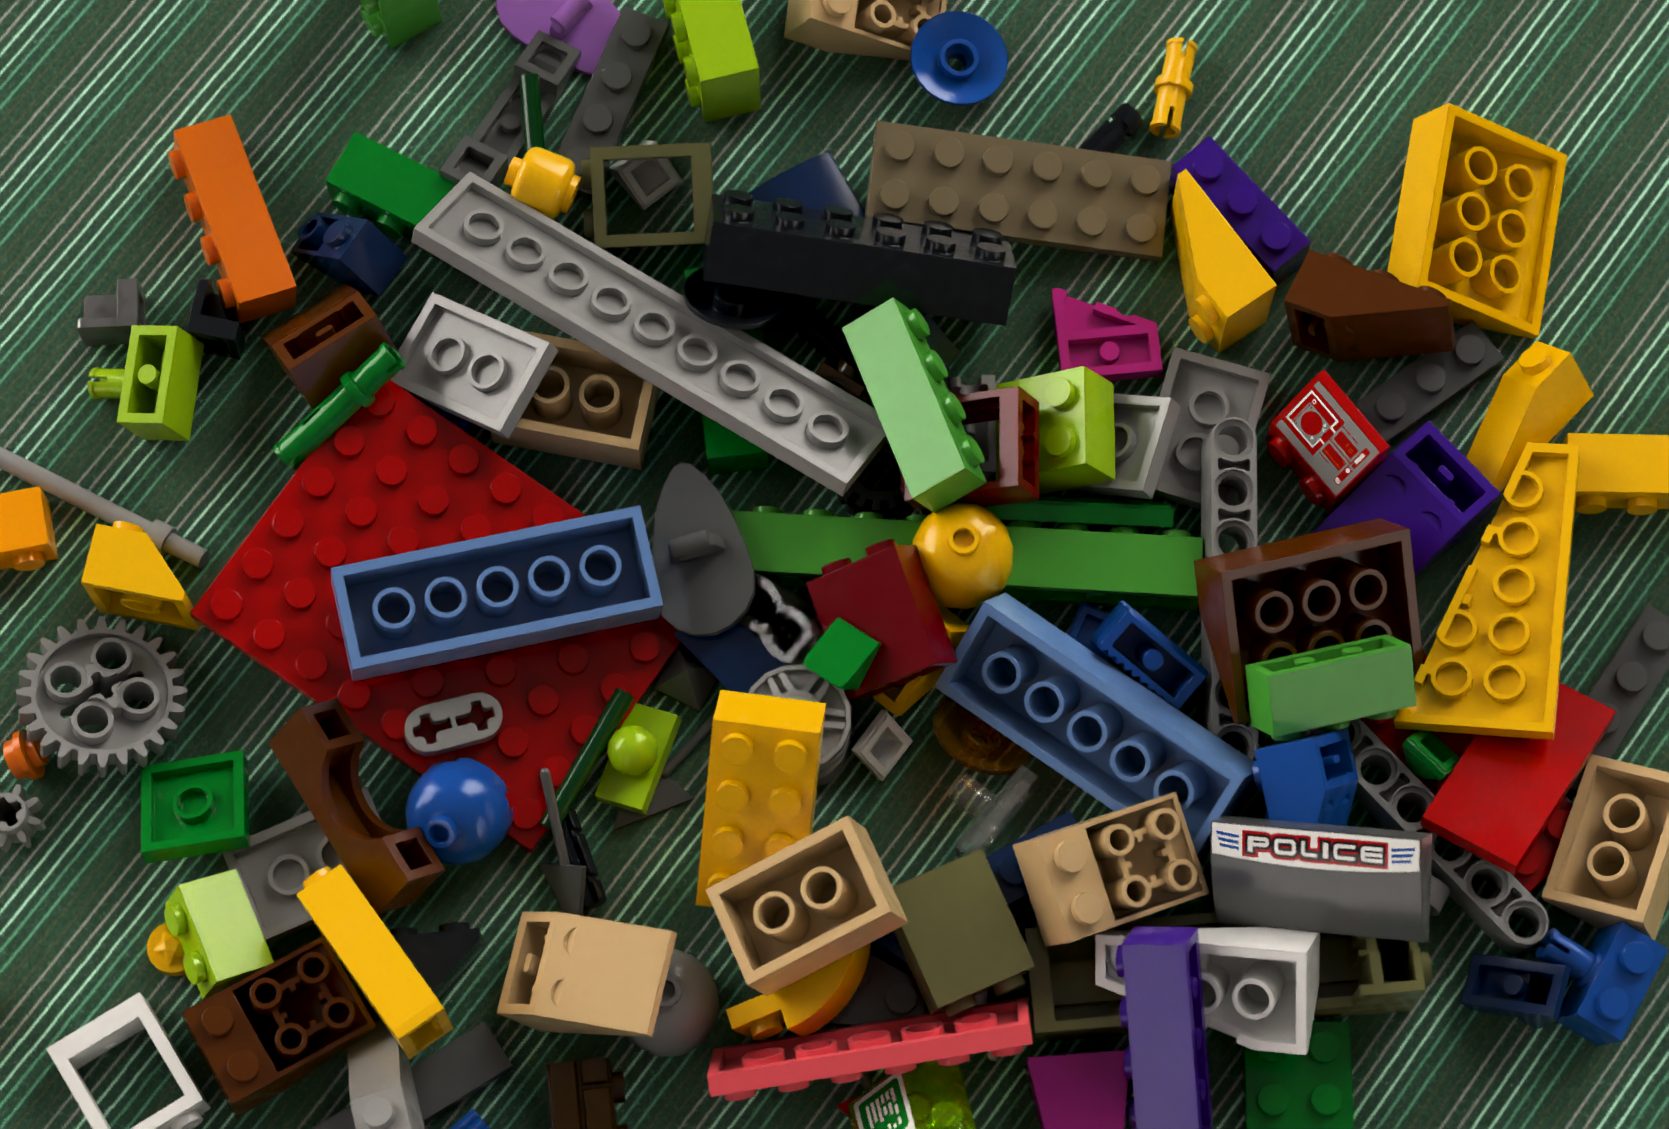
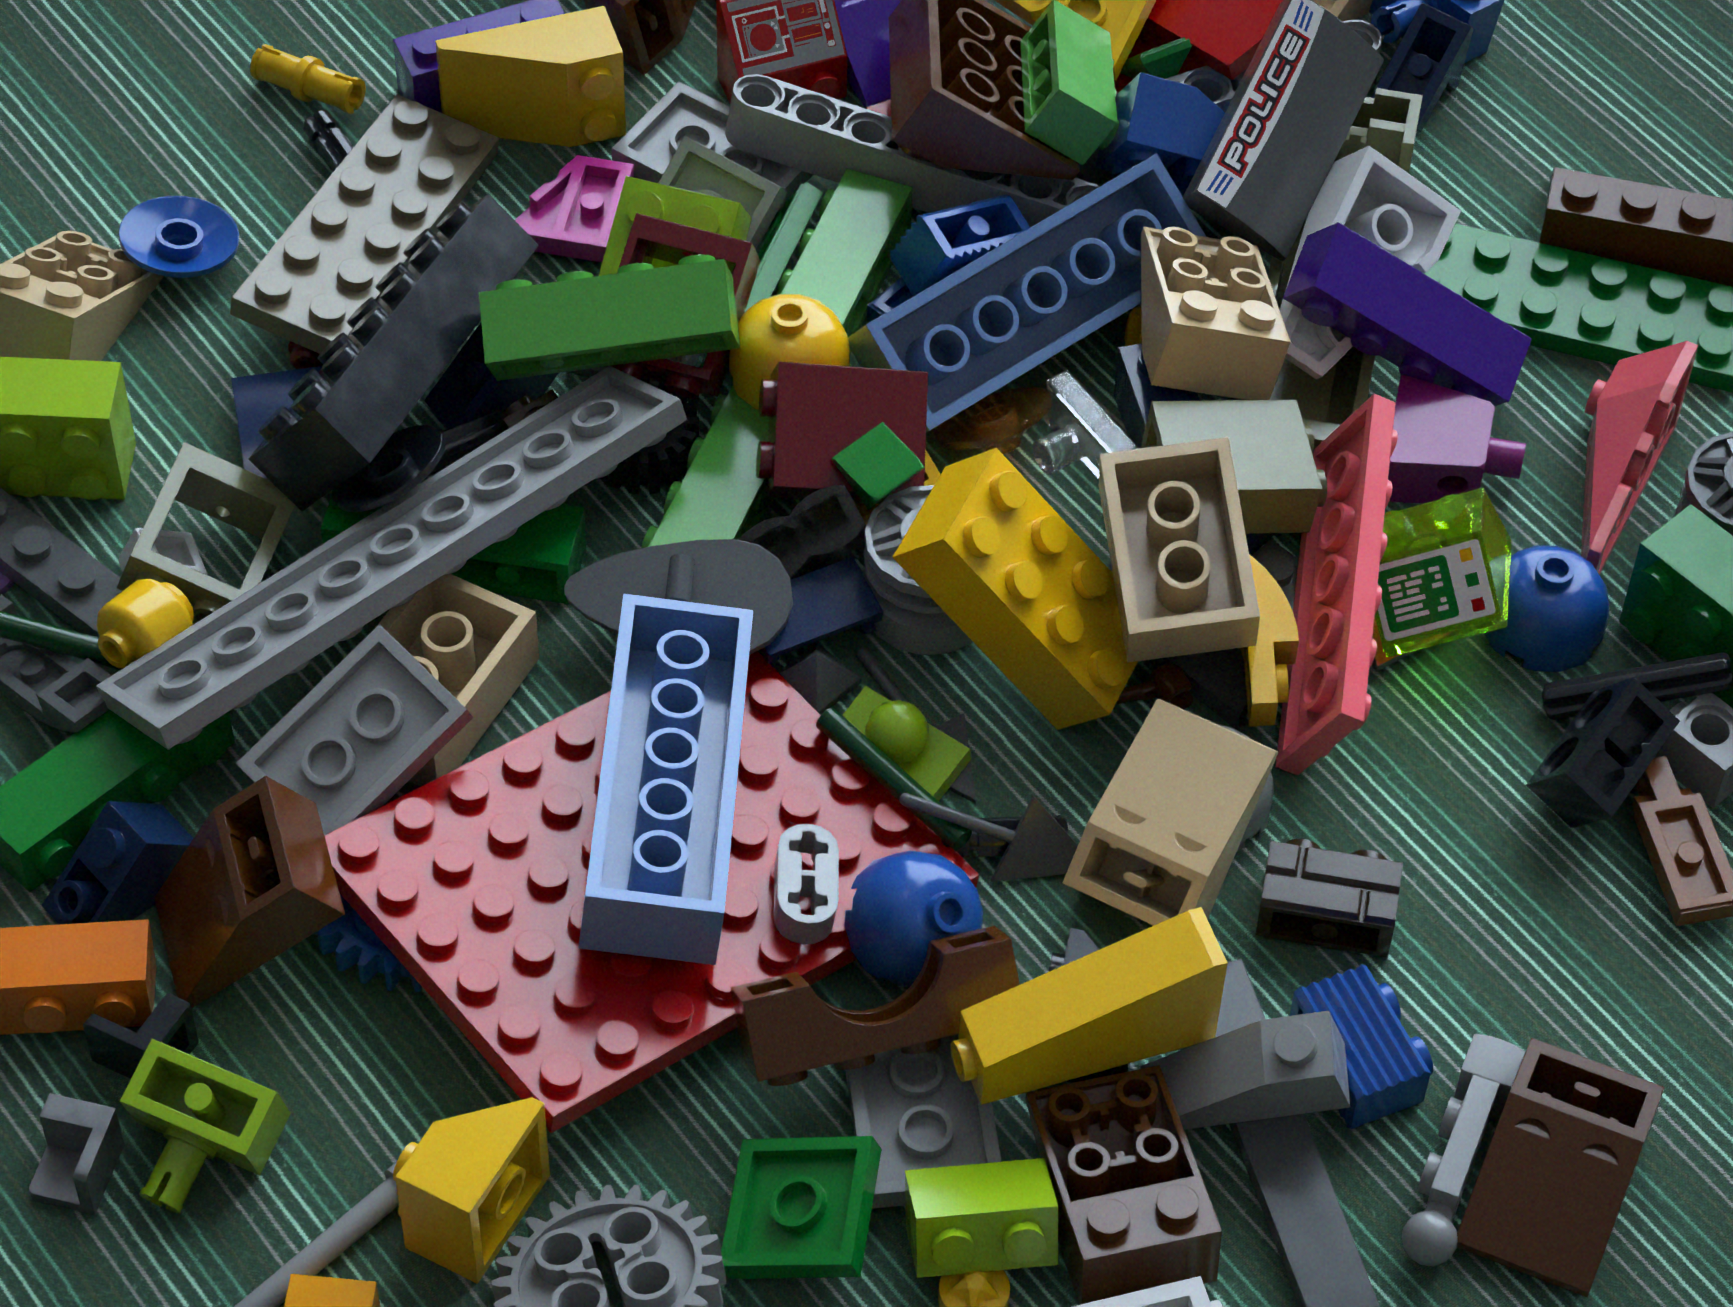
camera: 75 degrees left, 20 degrees down
green pin [273,342,406,470] -> none

